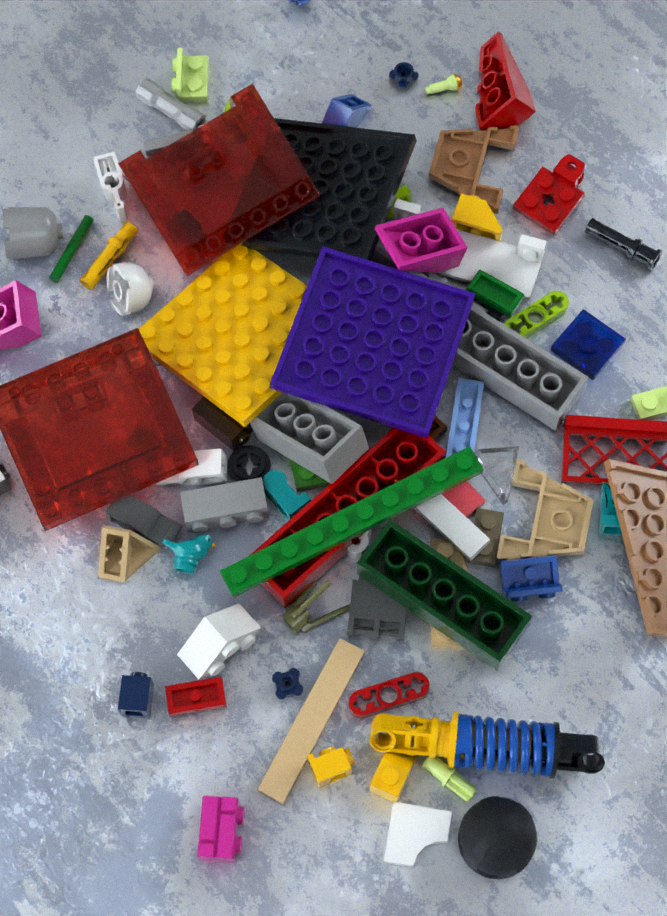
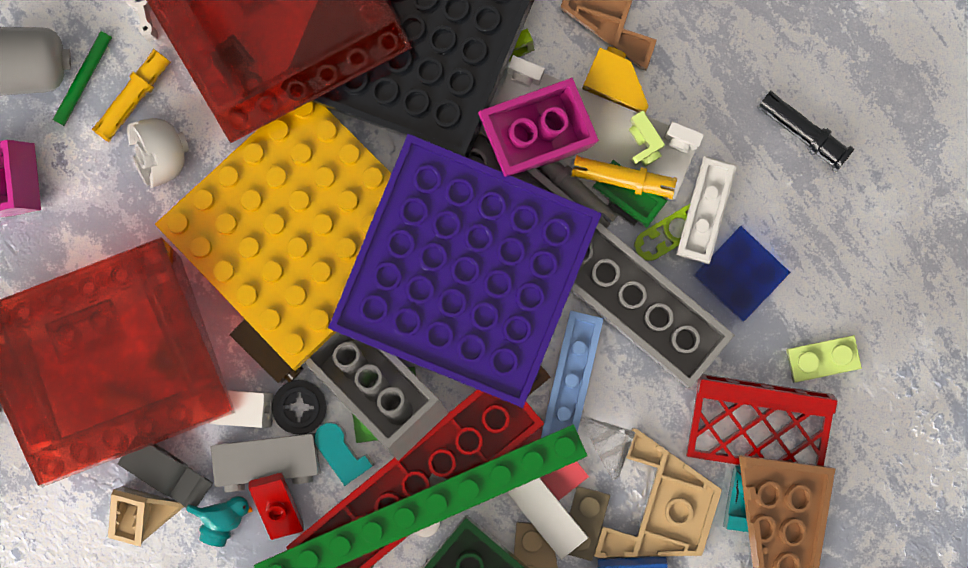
camera: 10 degrees right, 20 degrees up
red plate [513,154,585,236] -> none
none -> red plate [248,472,304,540]
none -> yellow pin [572,155,677,199]
none -> yellowish green bracket [629,110,665,167]
none -> white tile [676,156,737,264]

